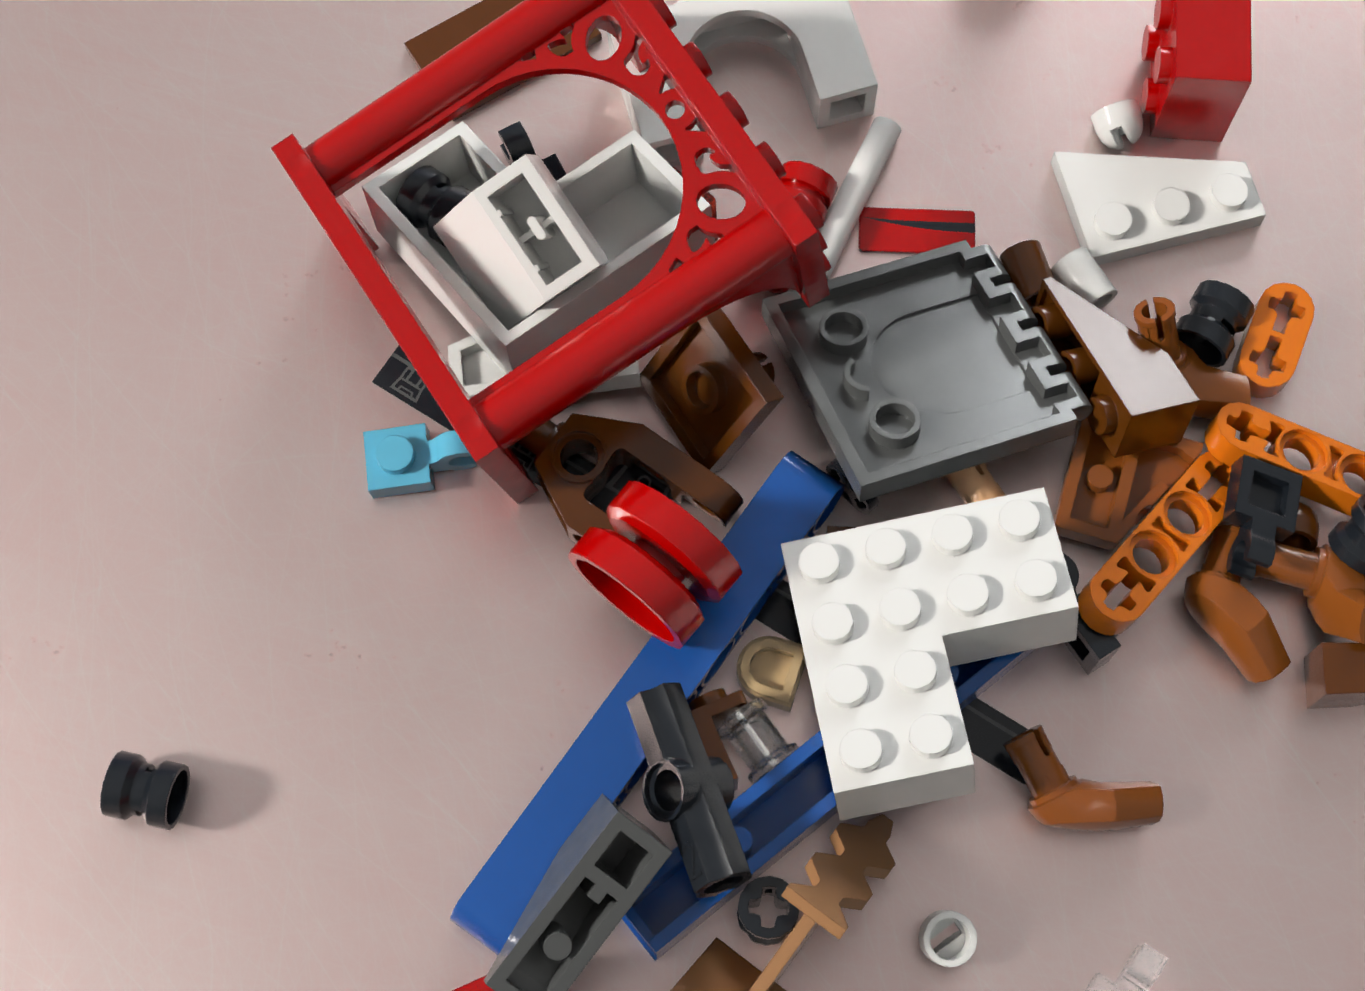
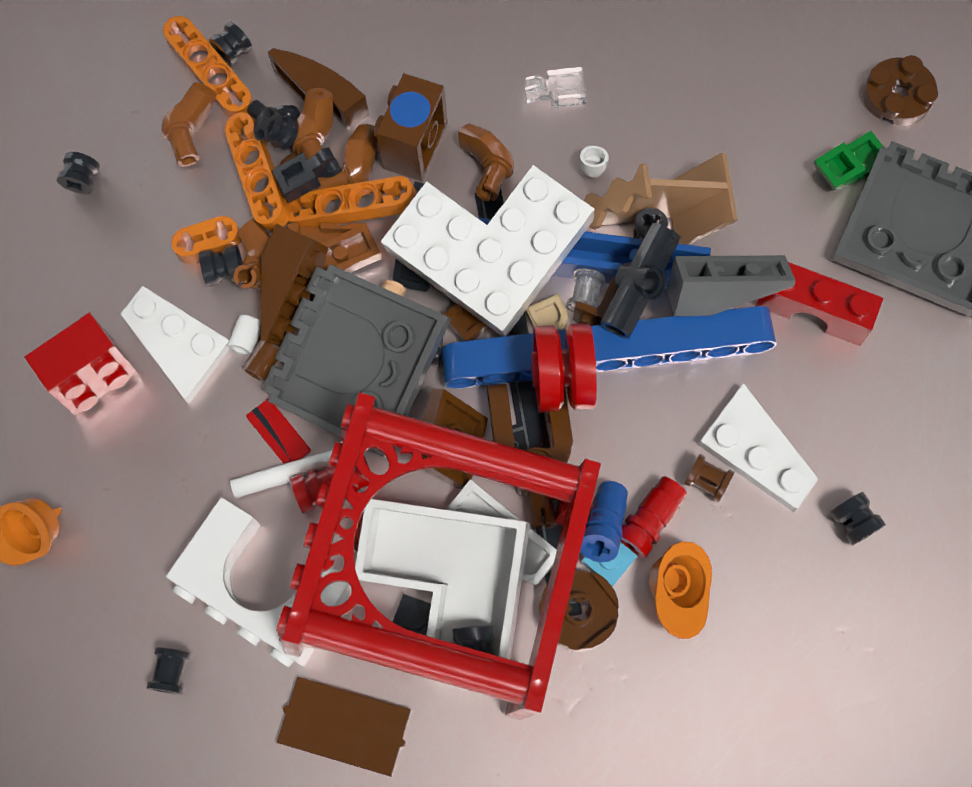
camera: 130 degrees left, 0 degrees up
white slope [433,154,609,330] -> none
white hinge [1091,99,1143,150] -> none
none -> reddish brown brick [374,73,448,182]
none -> reddish brown plate [538,570,619,652]
none -> blue axle [580,481,628,563]
none -> red axle [620,476,687,559]
none -> orange piece [649,541,712,639]
none -> reddish brown bush [684,454,735,503]
none -> white wing [698,383,818,512]

